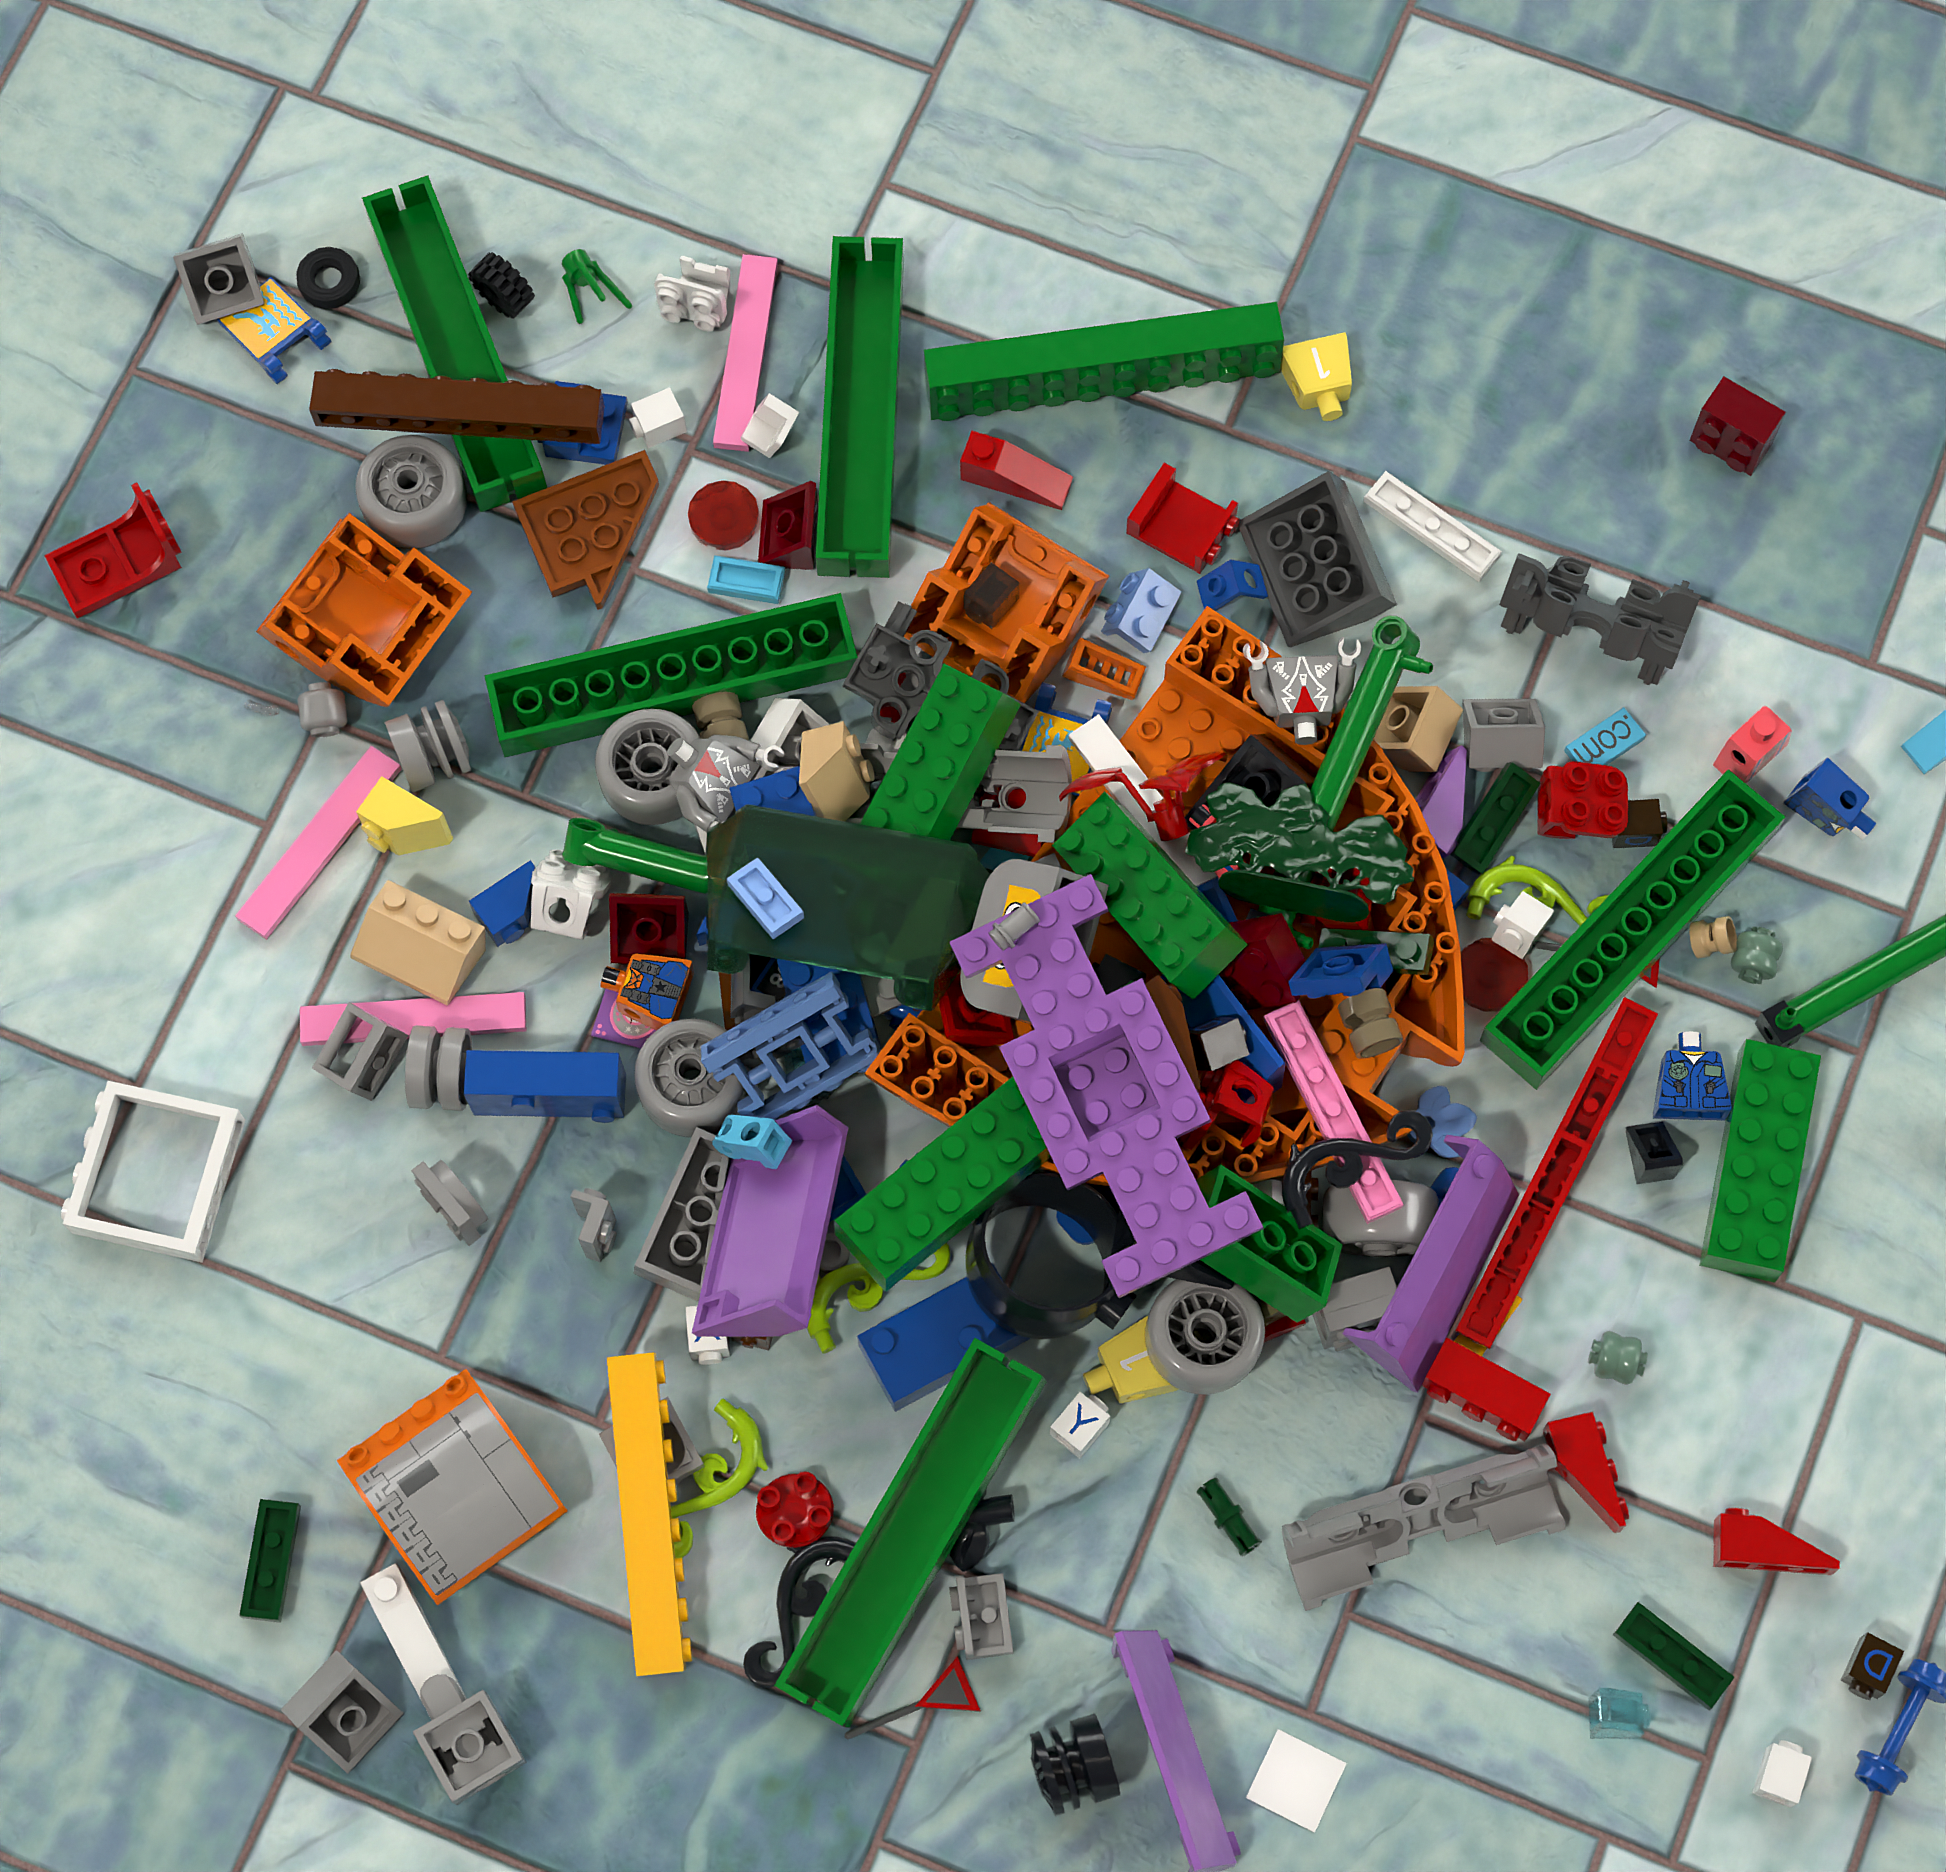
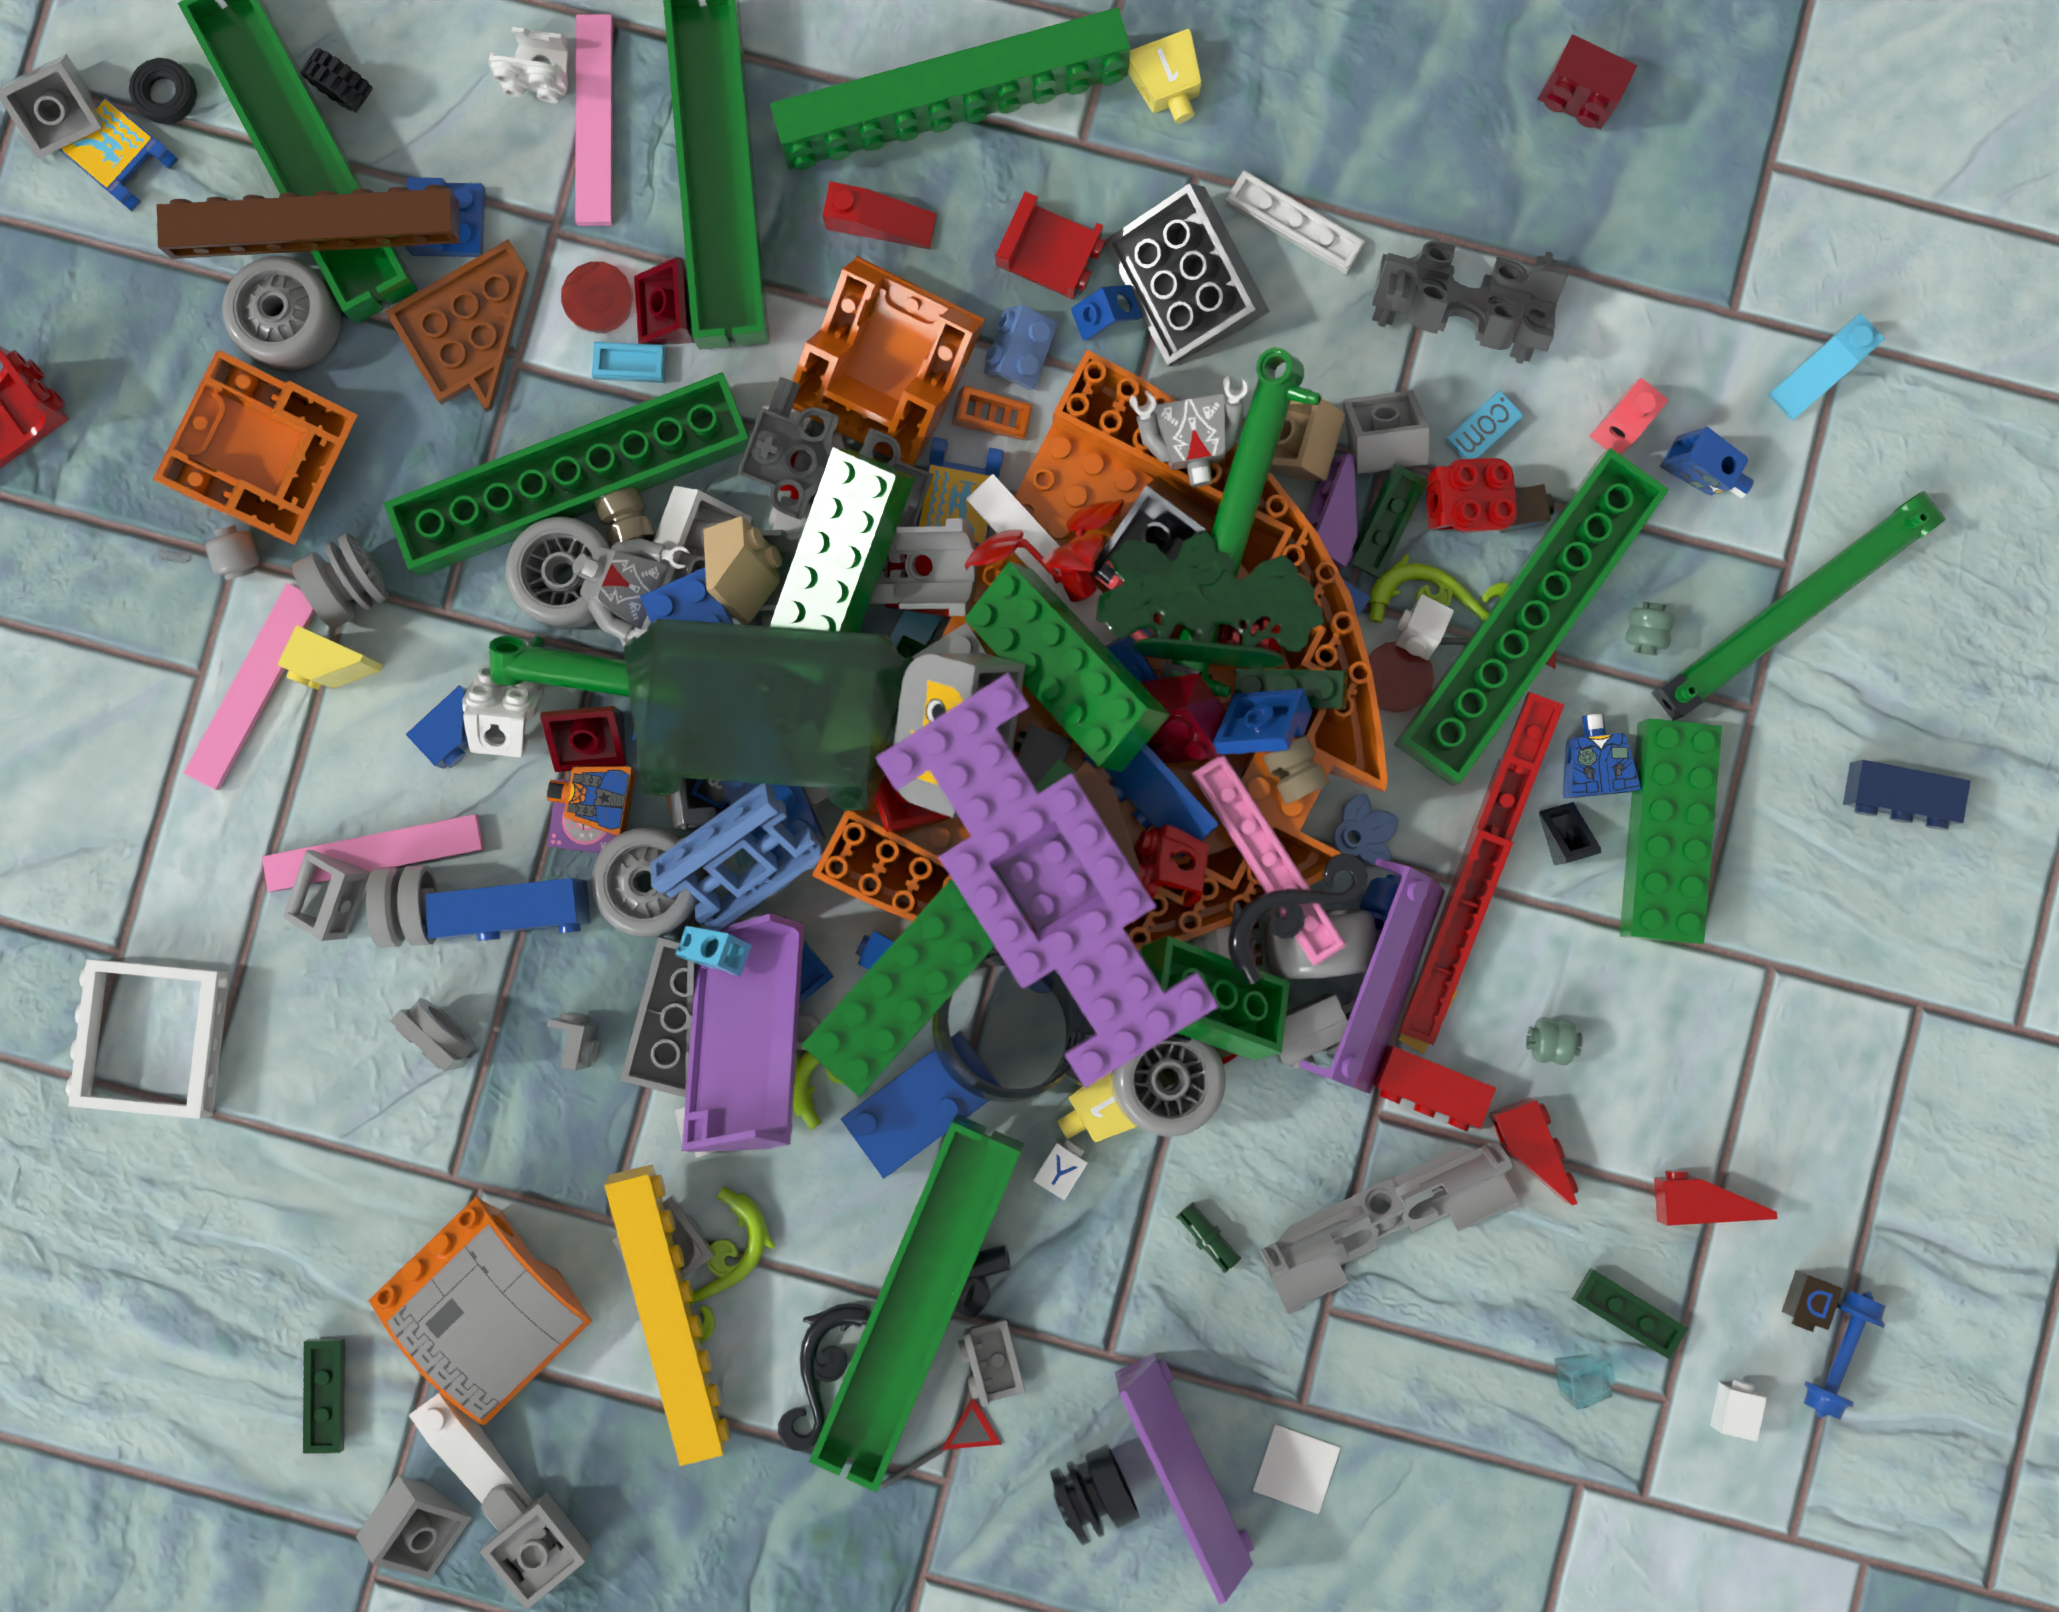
camera: 10 degrees left, 15 degrees up
tan slope [350,880,486,1006] -> none
green plant [562,249,632,324] -> none
white brick [628,387,687,449] -> none
light blue plate [727,857,804,939] -> none
white panel [741,393,799,458] -> none
red dish [756,1471,834,1548] -> none
clear smoke brick [964,562,1020,629] -> none
light grey pin [988,902,1040,951] -> none
brick [1189,1017,1249,1071] -> none
tan wheel [1689,916,1737,959] -> none

